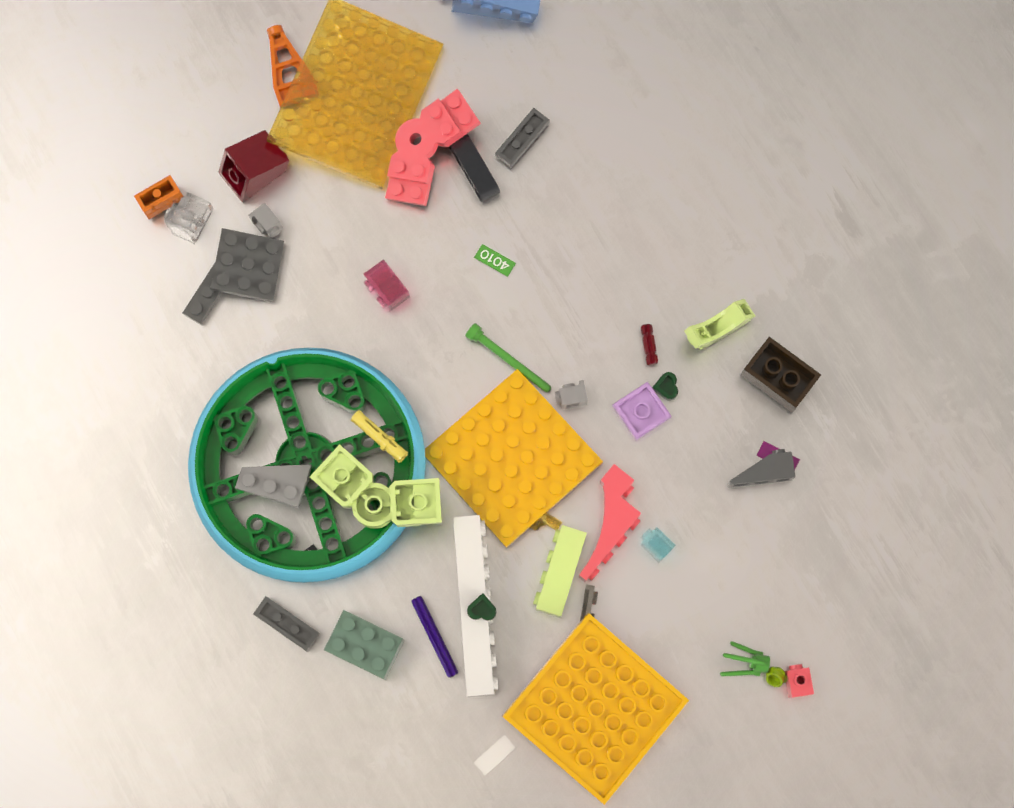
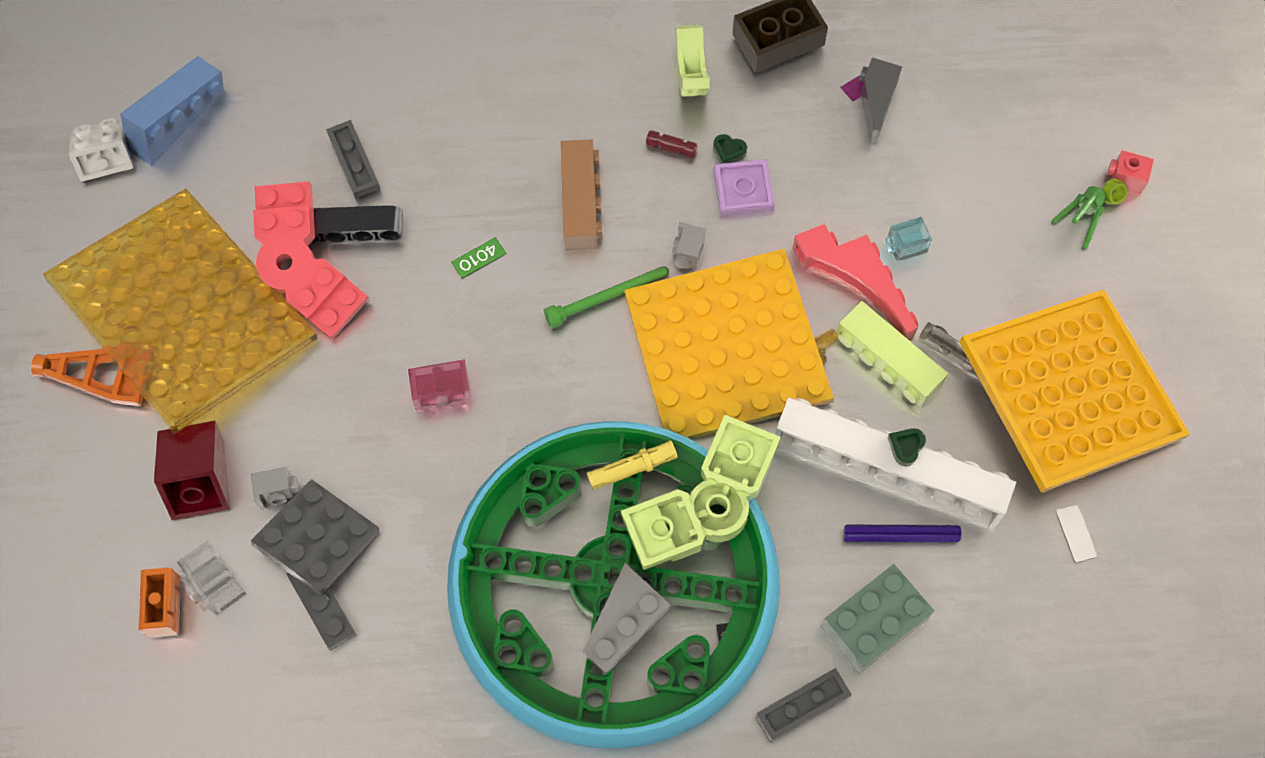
camera: 65 degrees left, 10 degrees down
none -> medium nougat brick [560,139,602,250]

